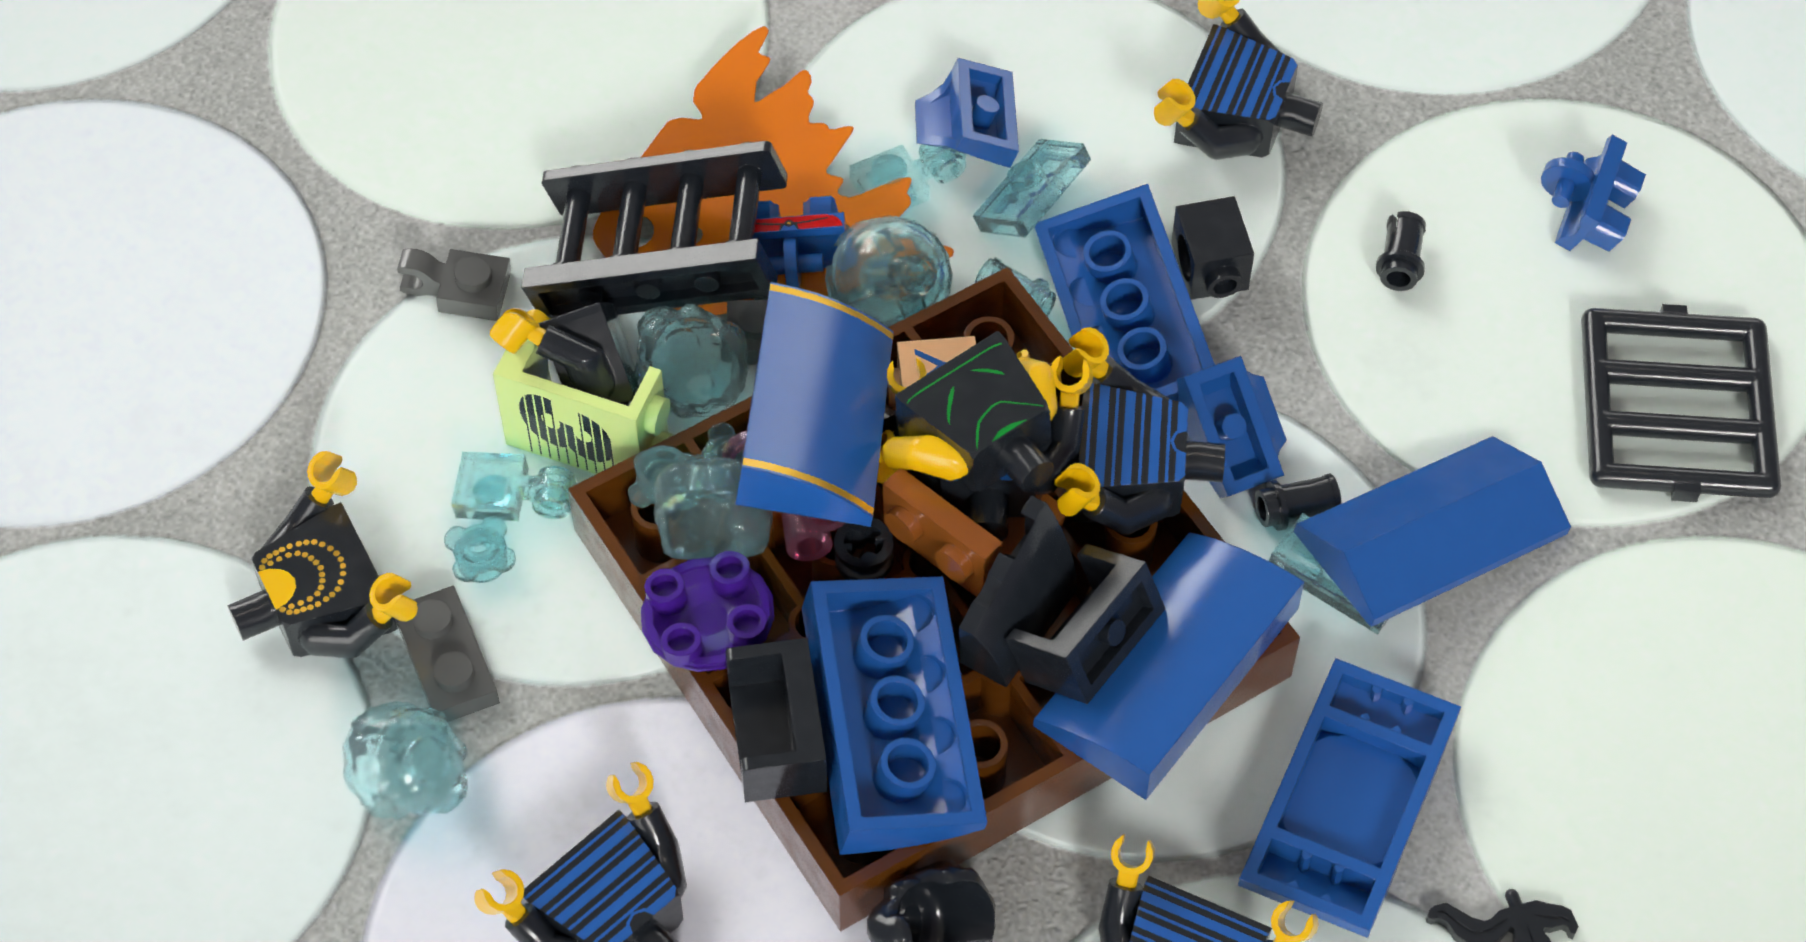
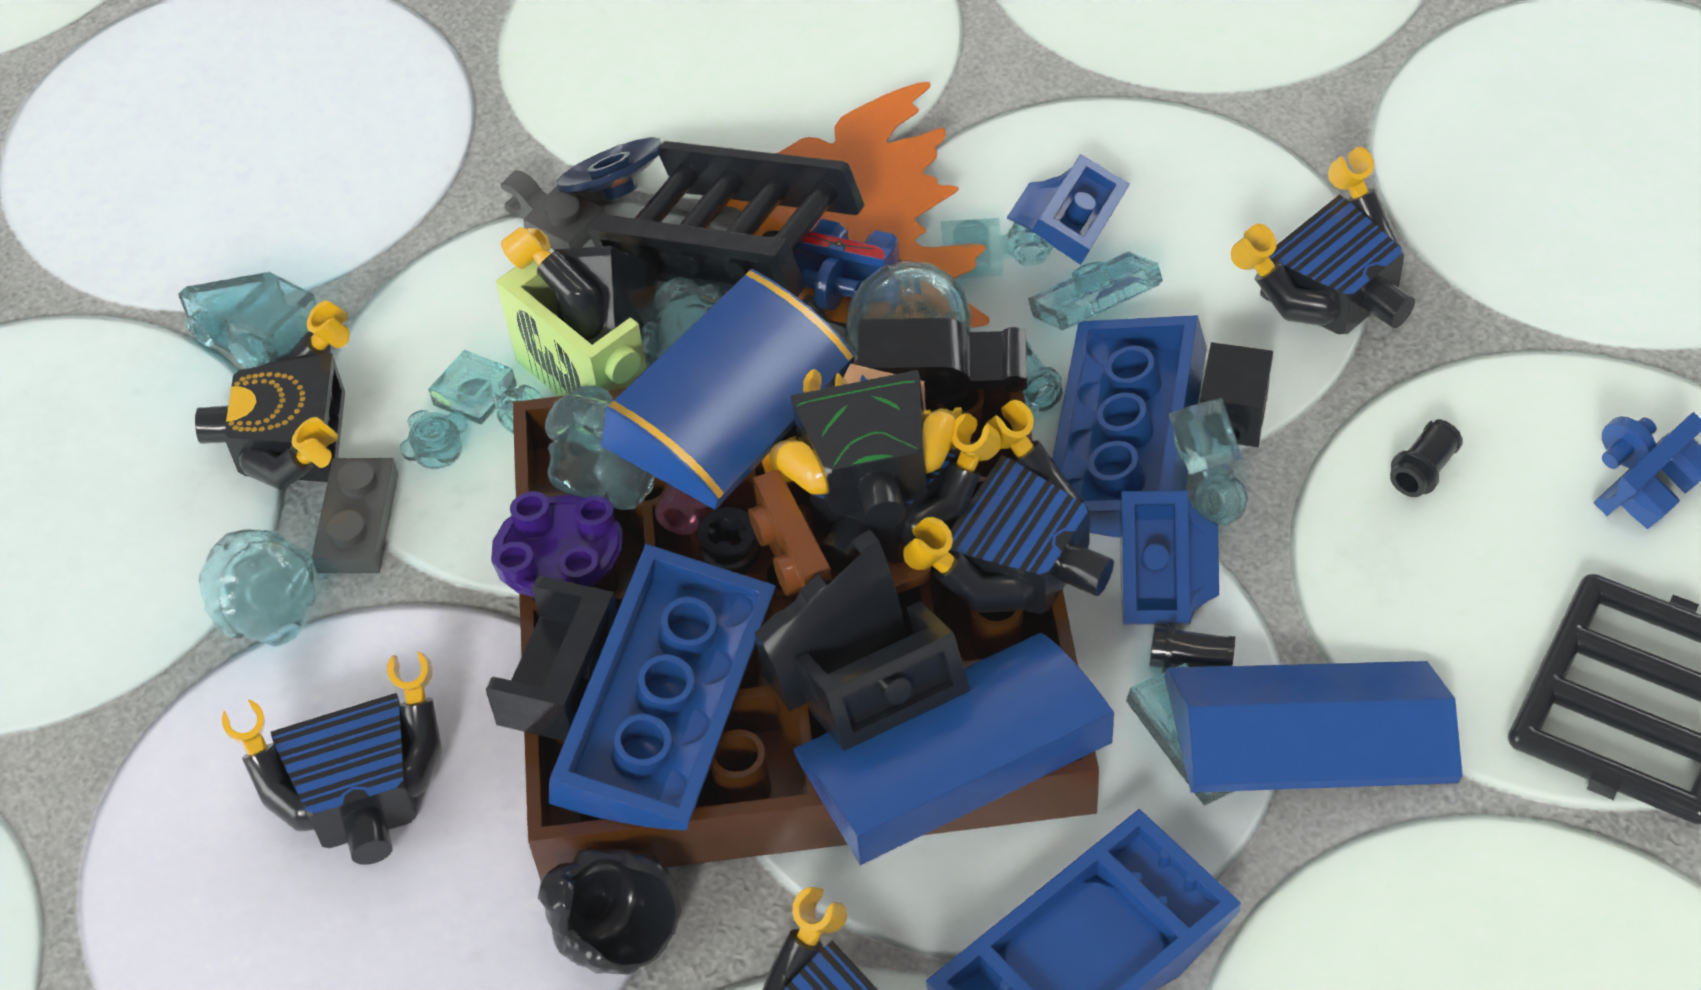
camera: 30 degrees right, 5 degrees down
none -> clear light blue slope [178,272,317,368]
none -> dark blue dish [557,137,662,200]
none -> black piece [858,318,1027,404]
none -> clear light blue plate [1169,398,1248,525]

